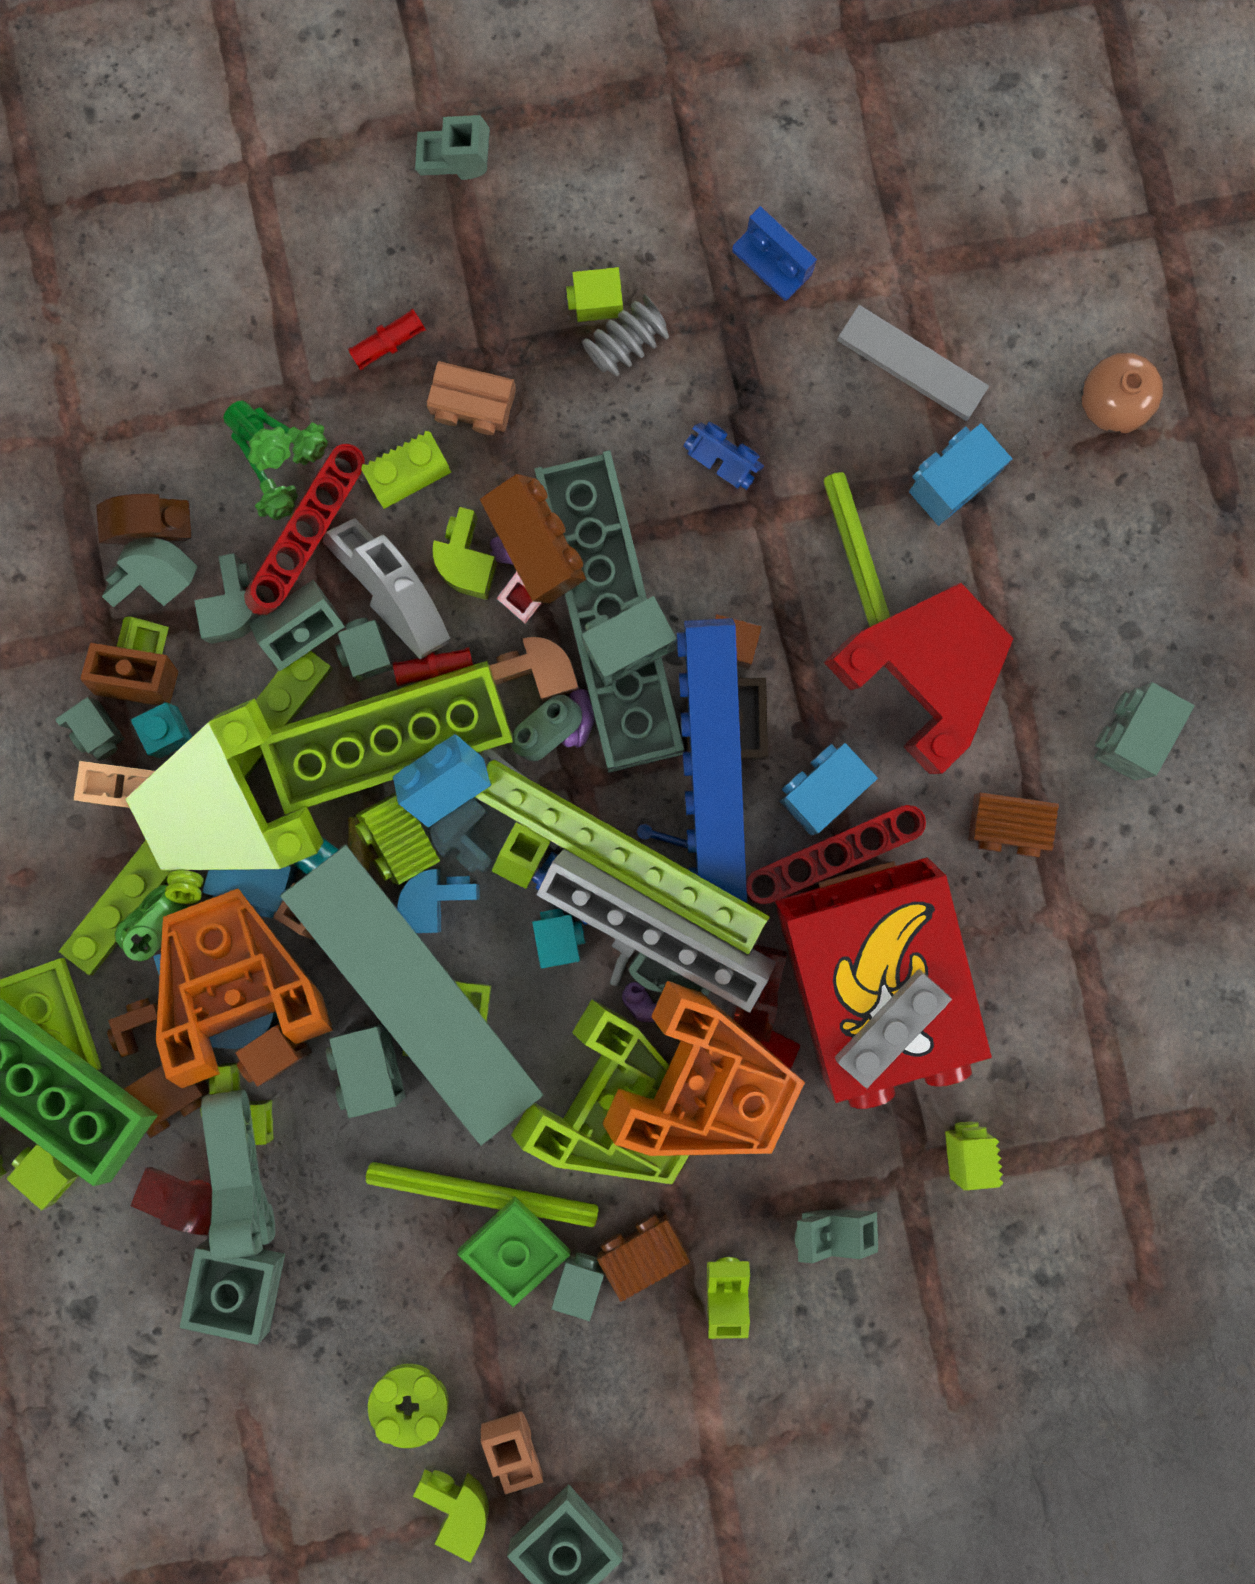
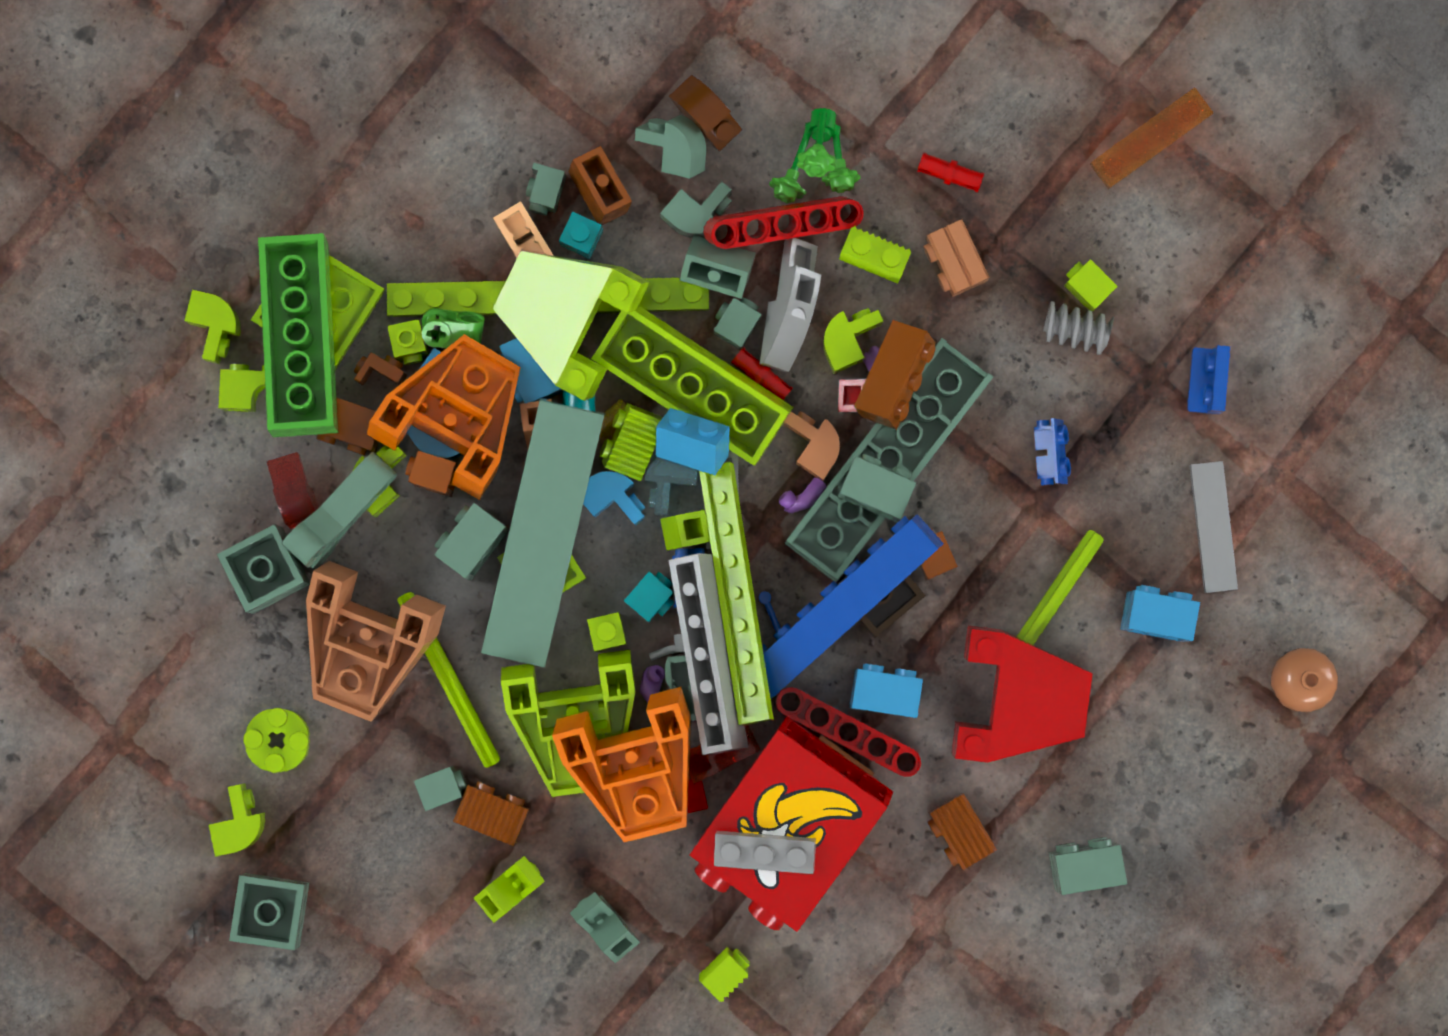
camera: 50 degrees right, 0 degrees up
lime slope [117,617,169,654] -> none
lime bush [165,870,203,904] -> none
sand green brick [415,115,490,180] -> none
bright green plate [457,1197,570,1307] -> none
nougat brick [481,1411,543,1495] -> none
sand green plate [511,695,582,761] -> none
none -> nougat wedge [306,561,446,722]
none -> lime bracket [388,320,429,365]
none -> lime brick [587,612,627,652]
none -> clear orange plate [1090,87,1214,190]

